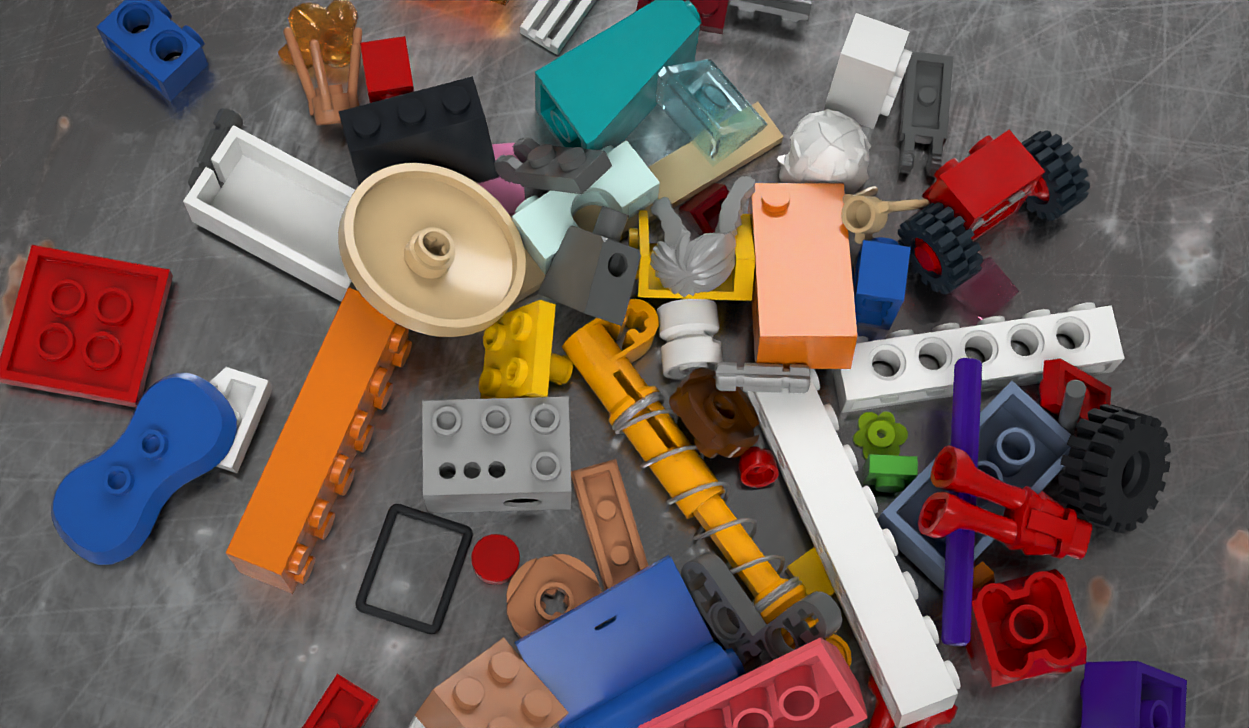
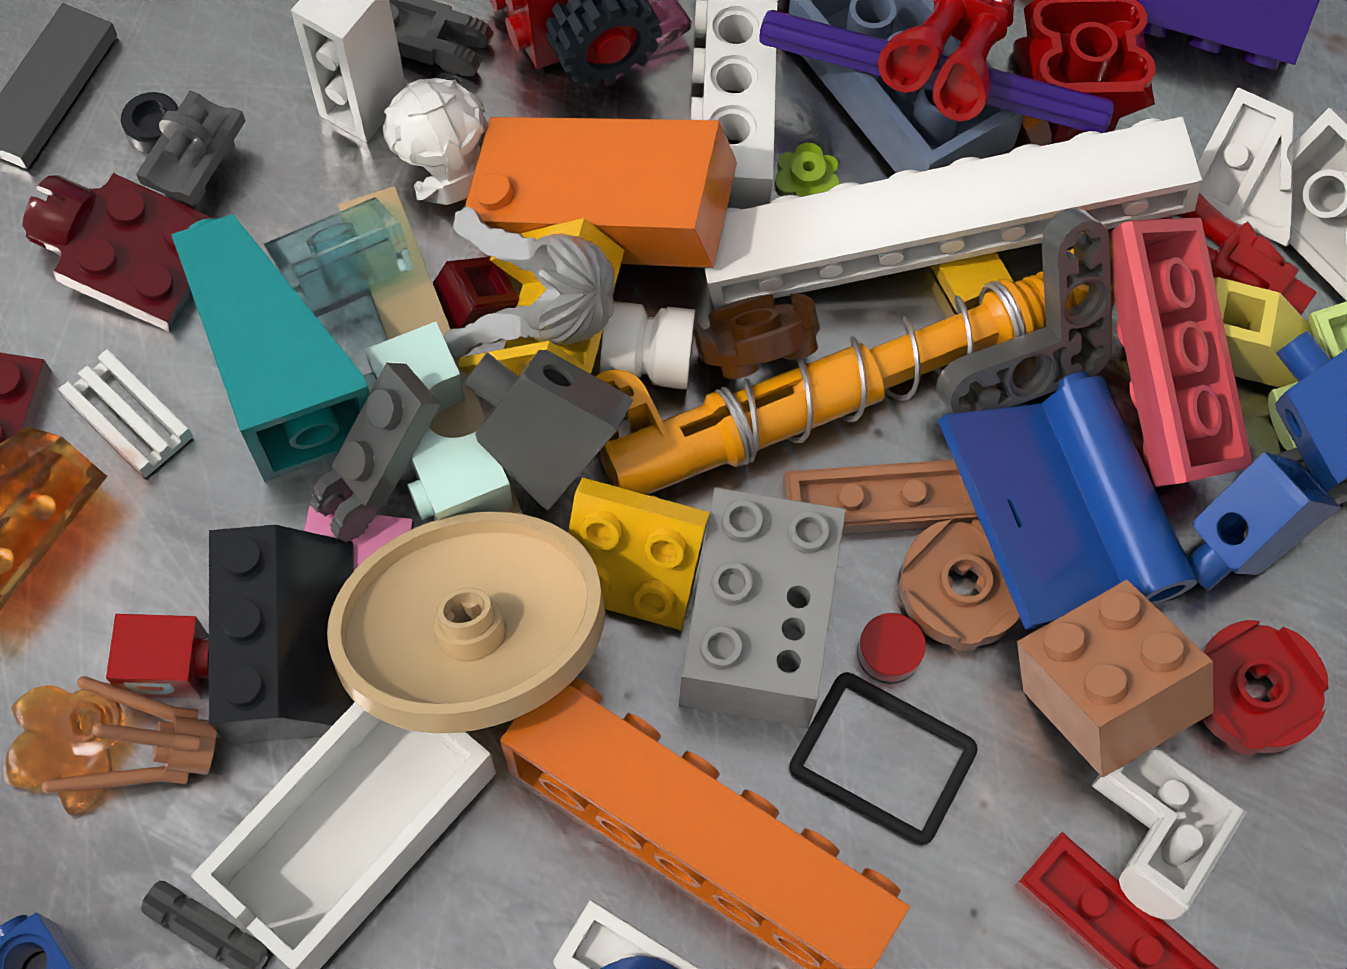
camera: 75 degrees left, 5 degrees down
light grey axle [716,362,810,393] -> none
red hinge [739,446,779,487] -> none
tan plant [841,186,930,244] -> none
blue brick [851,237,911,330] -> none
bright green plate [863,454,918,493] -> none

